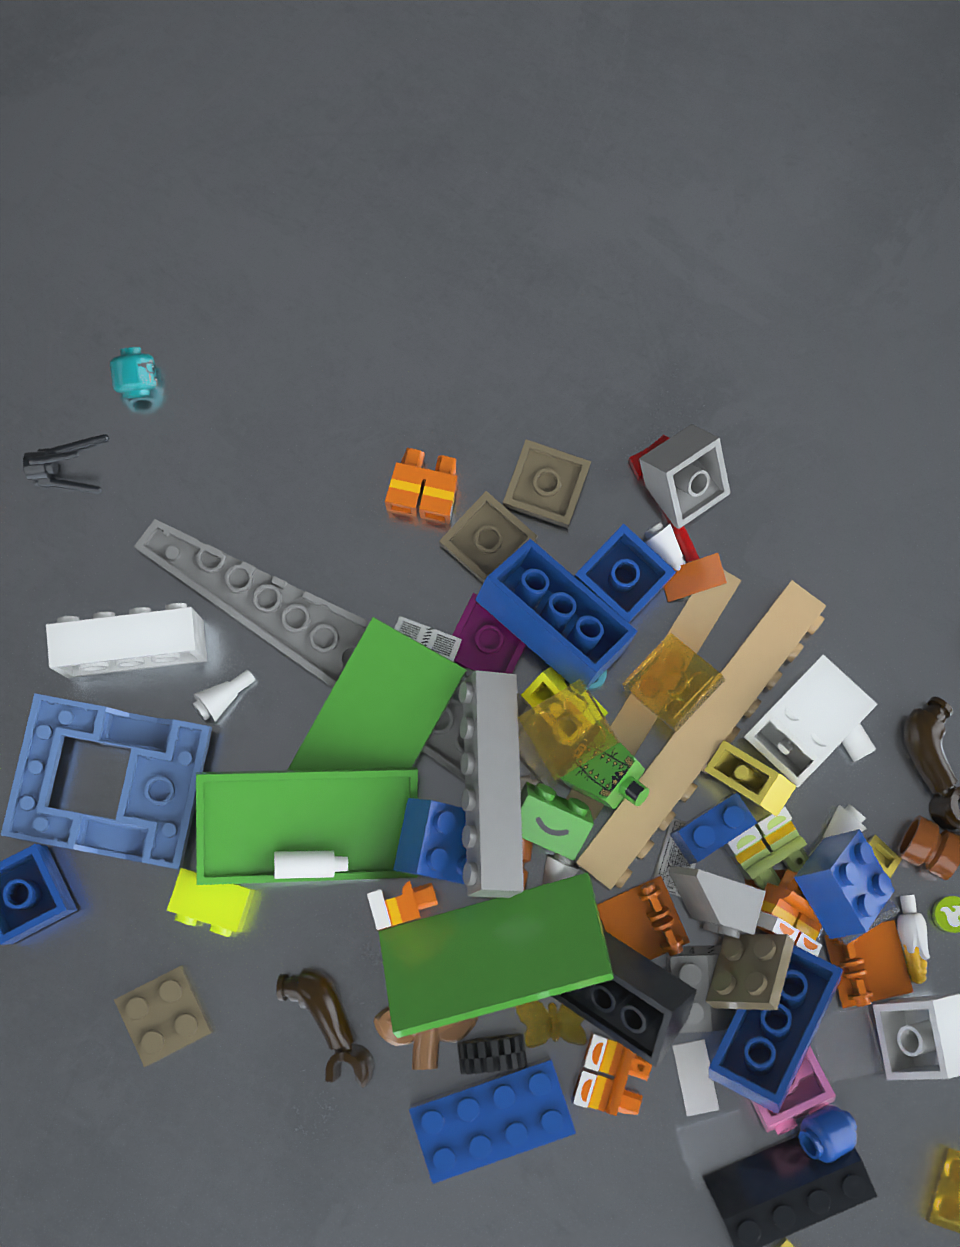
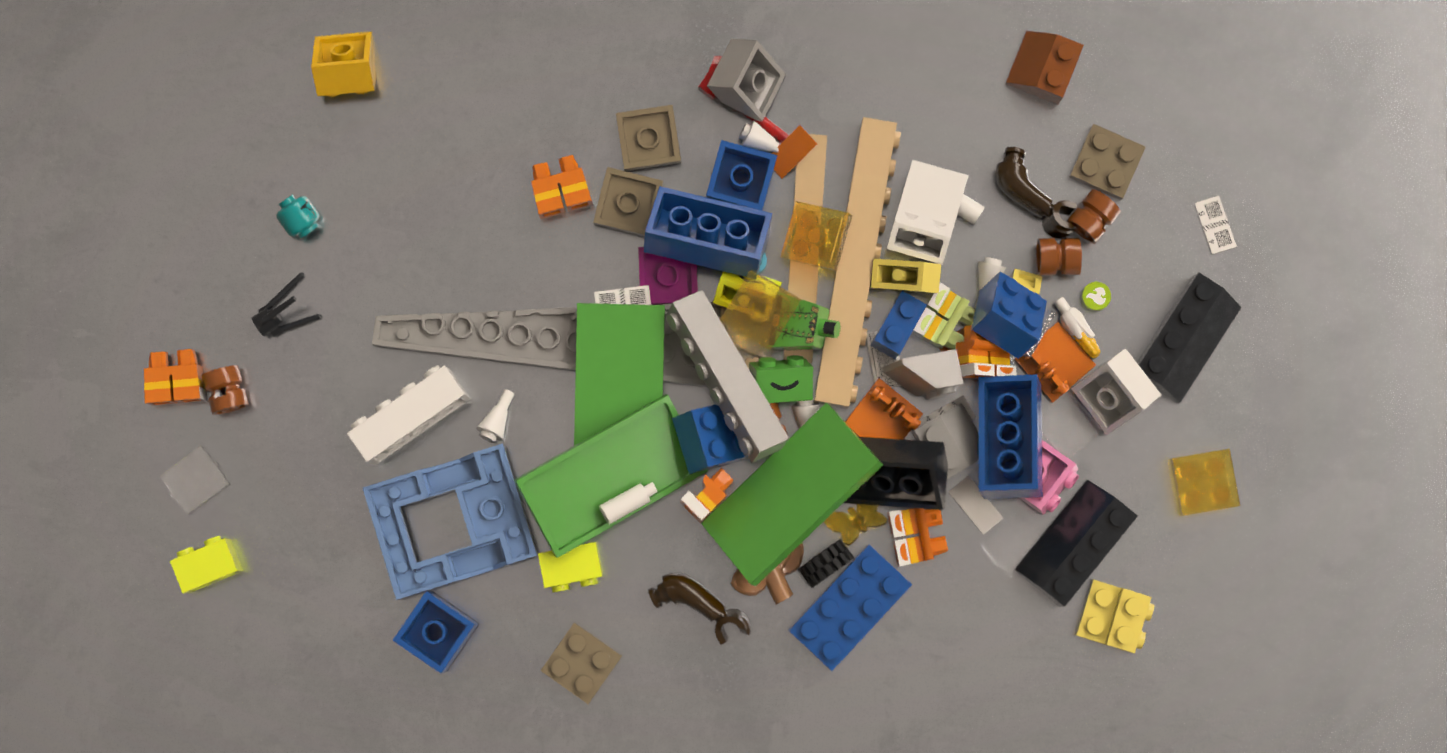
camera: 30 degrees left, 5 degrees up
dark tan plate [706,934,795,1010] -> none
blue head [799,1104,857,1163] -> none
none -> yellow slope [311,31,376,97]

